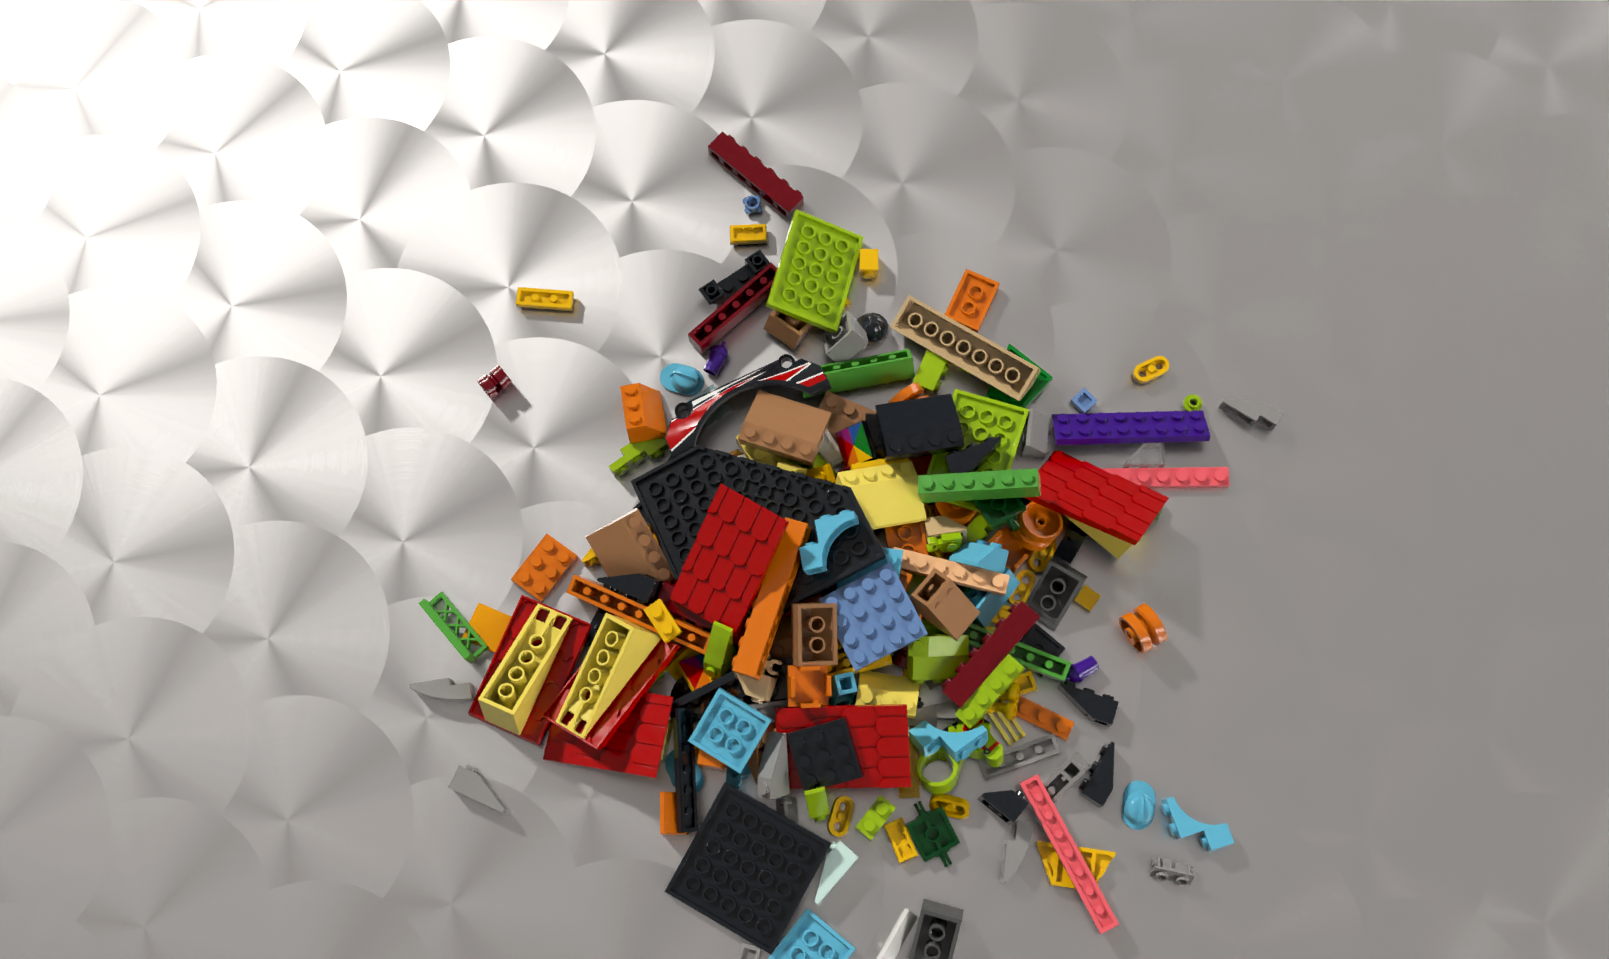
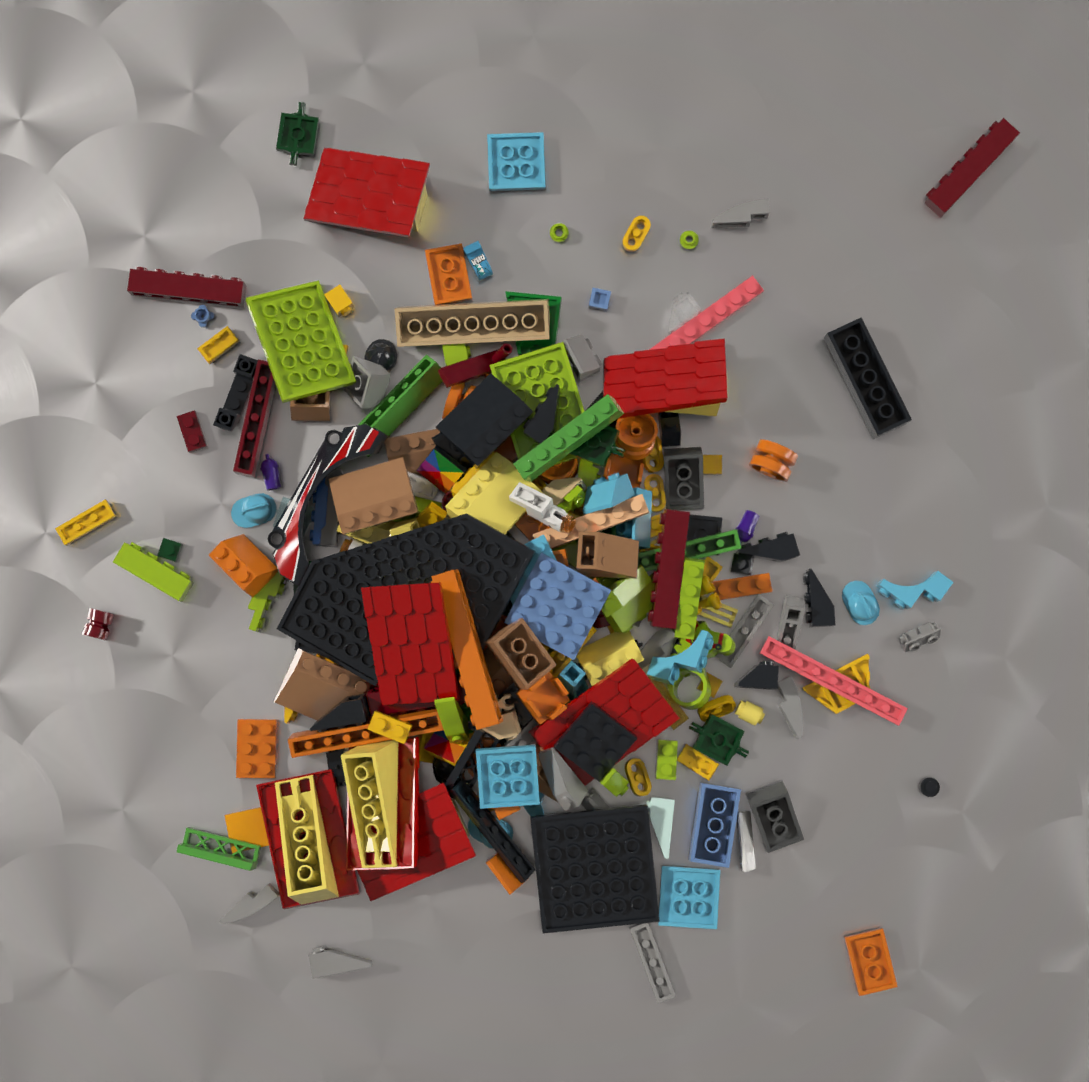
camera: 40 degrees left, 10 degrees up
medium azure arch [799,510,859,575] -> none
dark purple plate [1051,410,1211,445] -> none
none -> lime brick [113,542,194,602]
none -> dark green plate [157,538,183,562]
none -> dark red plate [177,410,207,453]
none -> dark green plate [276,102,319,166]
none -> red piece [303,148,430,237]
none -> piece [310,469,343,547]
none -> dark red piece [438,343,513,388]
none -> dark azure leg [463,241,493,281]
none -> medium azure plate [487,132,546,191]
none -> white plate [509,482,576,533]
none -> lime plate [550,223,569,242]
none -> medium blue brick [688,782,741,868]
none -> yellow plate [696,672,723,698]
none -> black plate [731,553,754,576]
none -> light yellow brick [735,700,765,726]
none -> black brick [824,317,912,439]
none -> dark red brick [924,118,1020,218]

